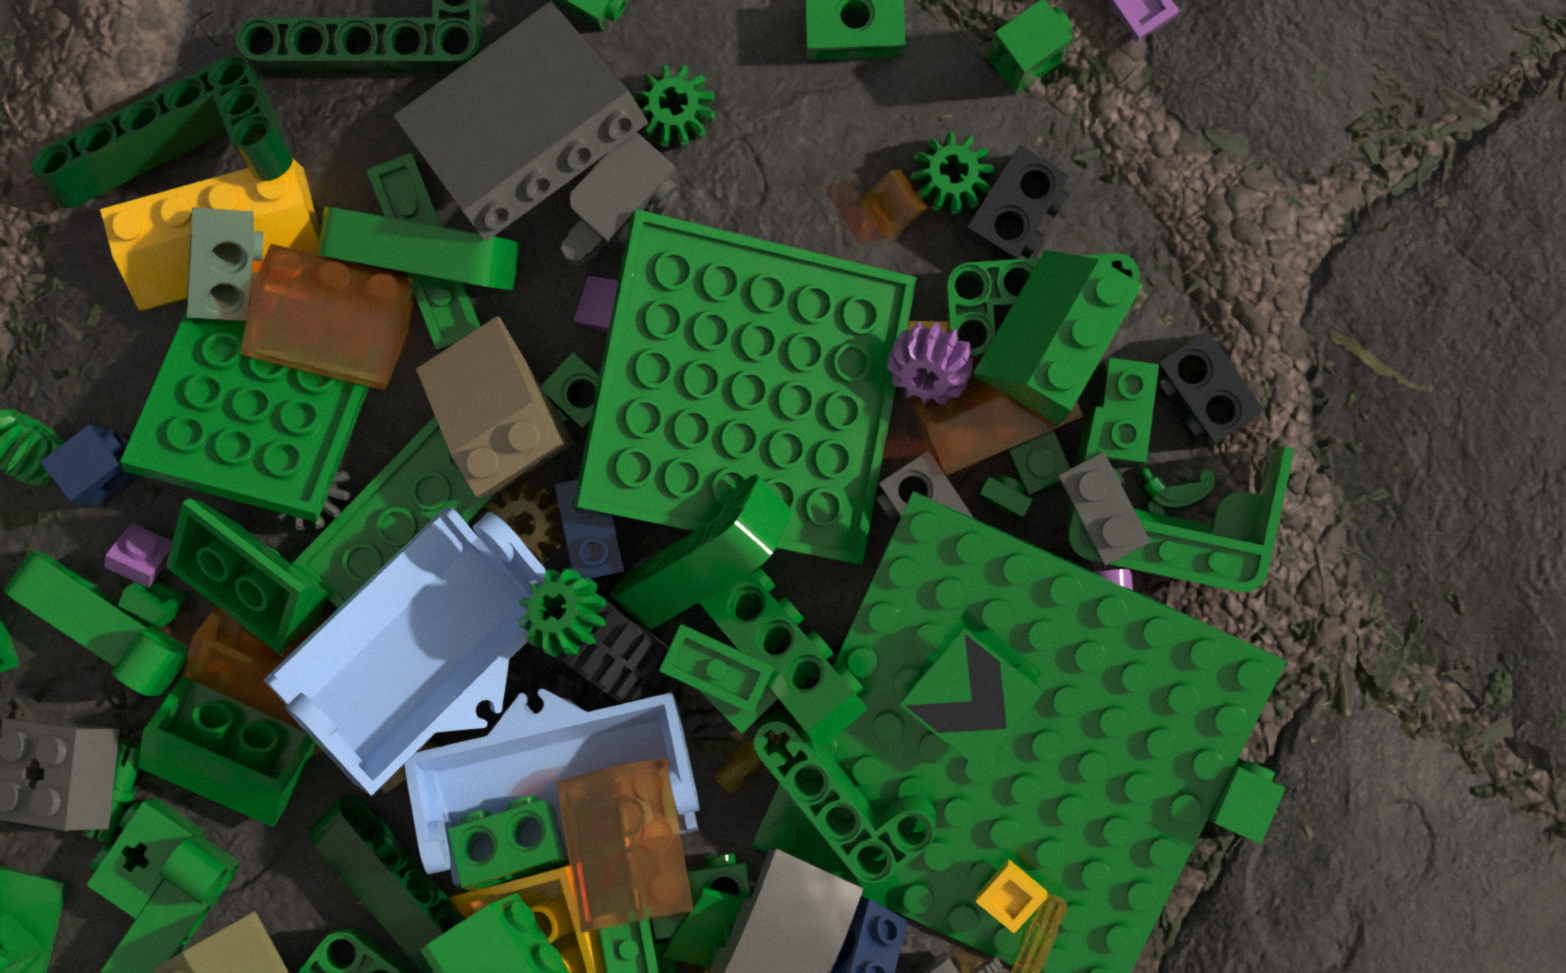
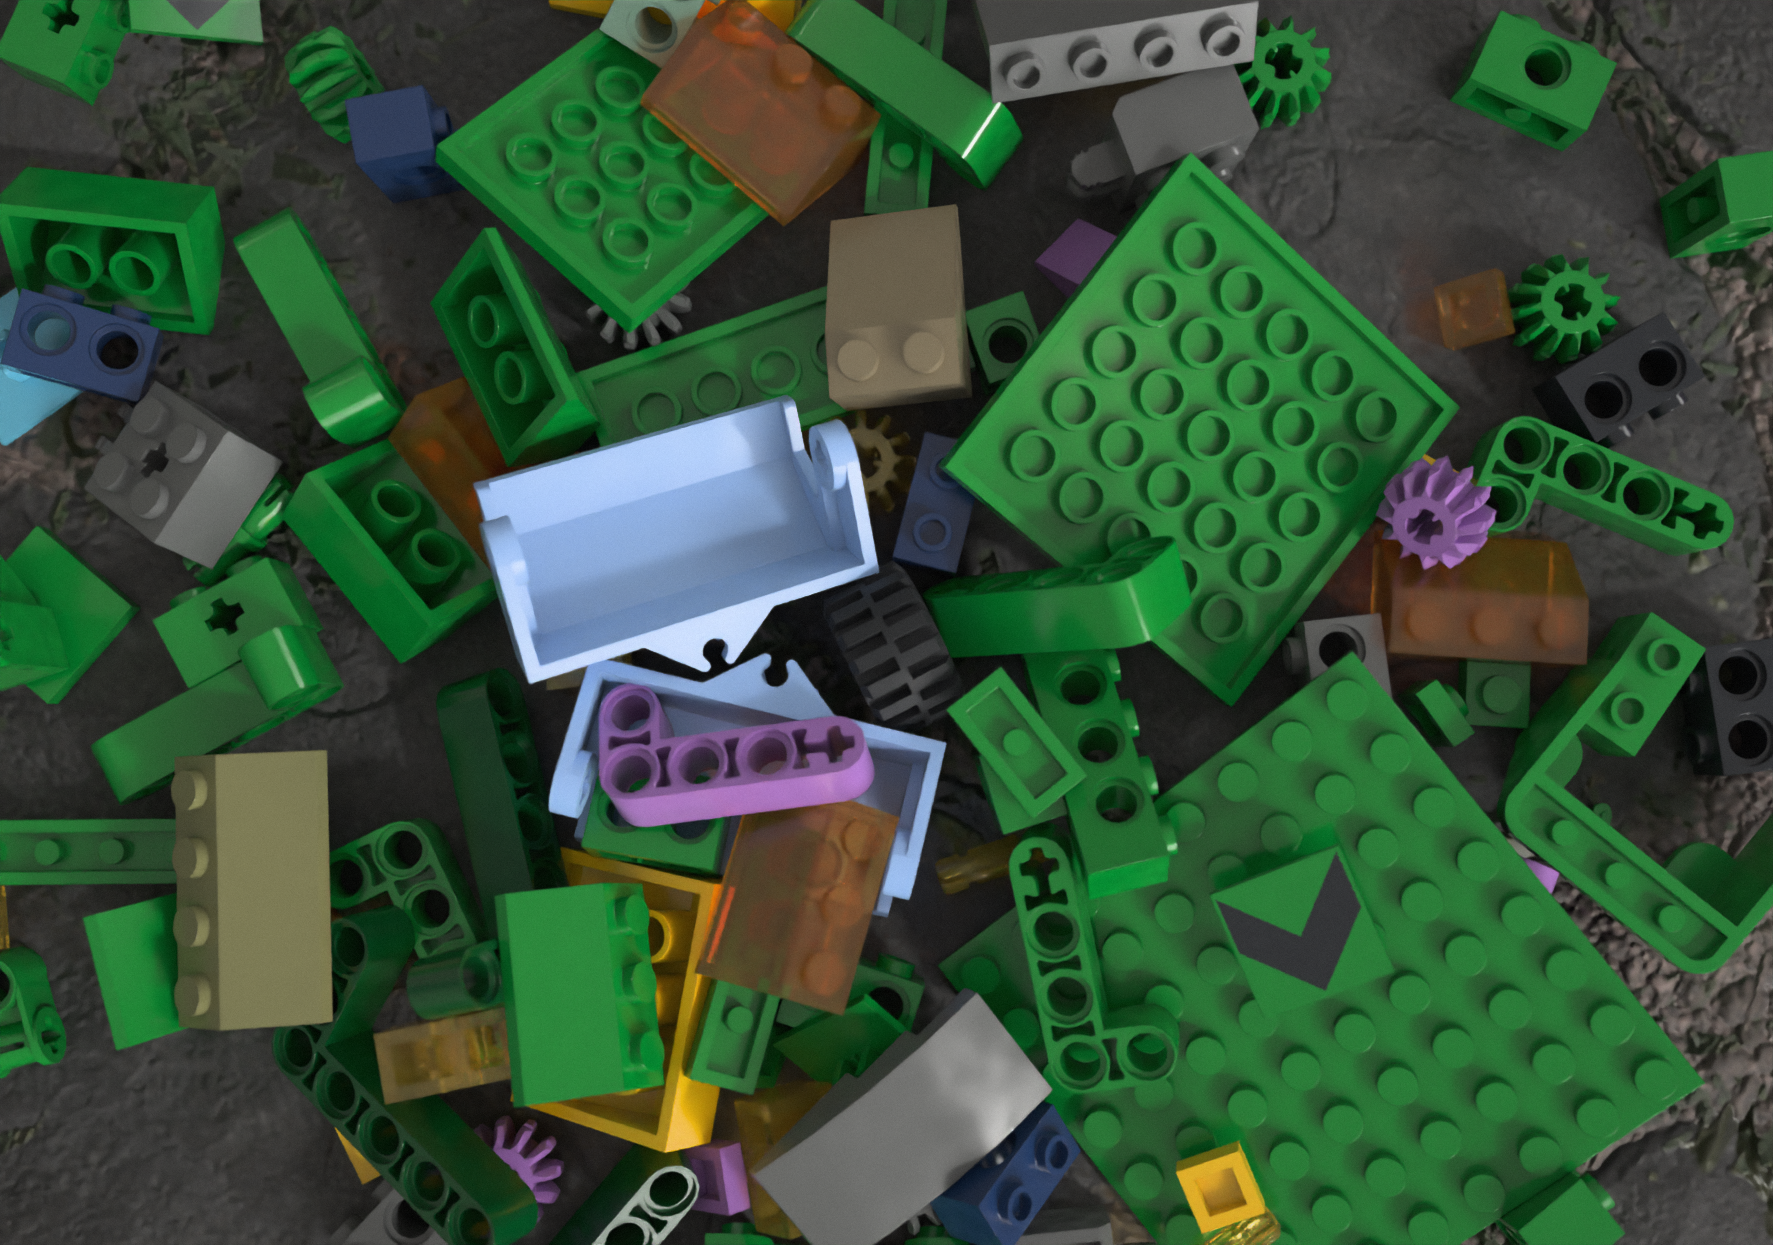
camera: 25 degrees right, 0 degrees up
medium lavender plate [105,522,172,588] -> none
green plate [118,579,189,628] -> none
green gear [517,568,607,657] -> none
green slope [972,250,1143,425] -> none
dark grey plate [1057,452,1151,566] -> none
green piece [1141,468,1215,508] -> none
none -> medium lavender beam [599,683,875,827]

